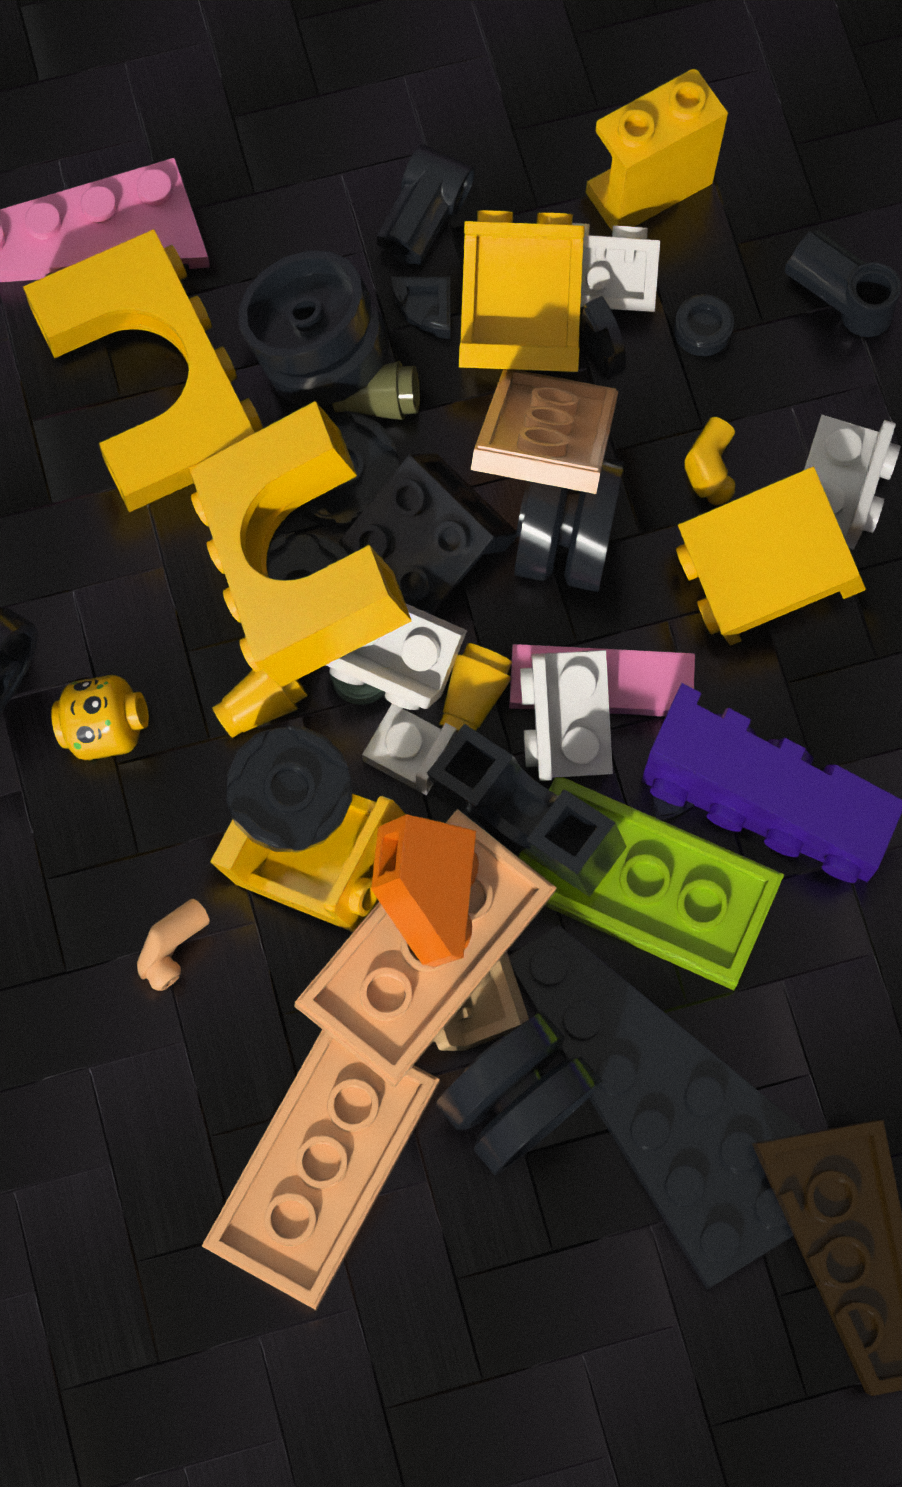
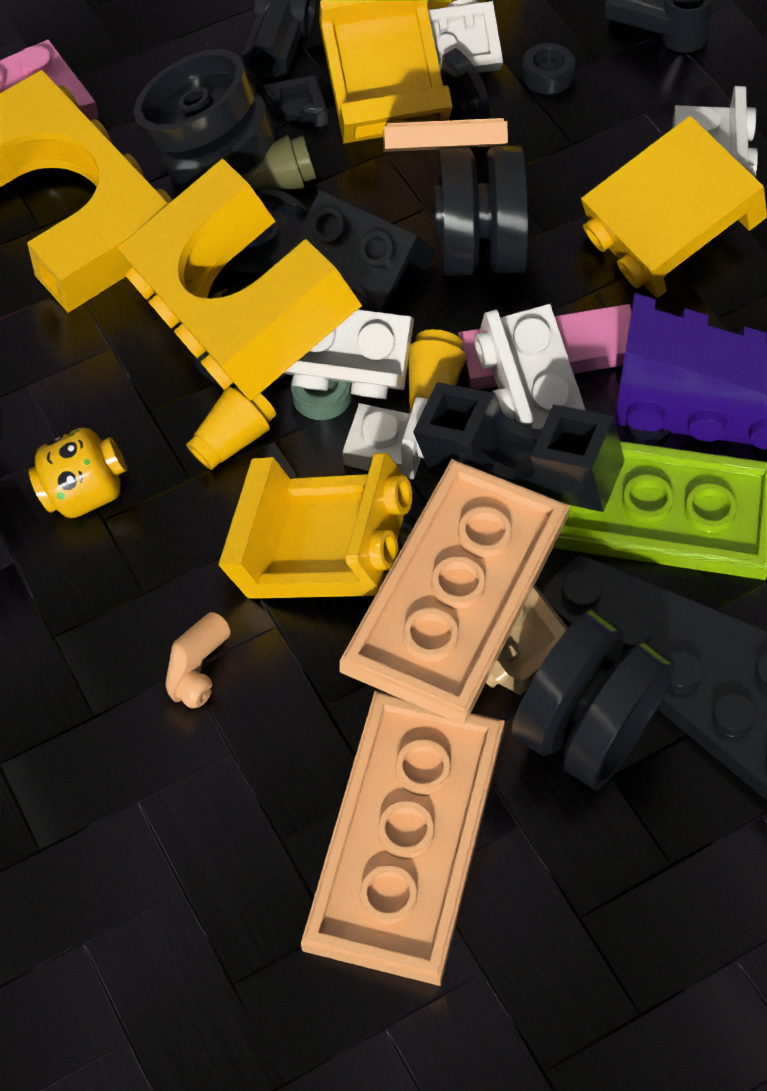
camera: 10 degrees left, 15 degrees down
black tile [226,726,352,852] -> none
orange slope [371,814,479,967] -> none
yellow arm [685,417,736,505] -> none

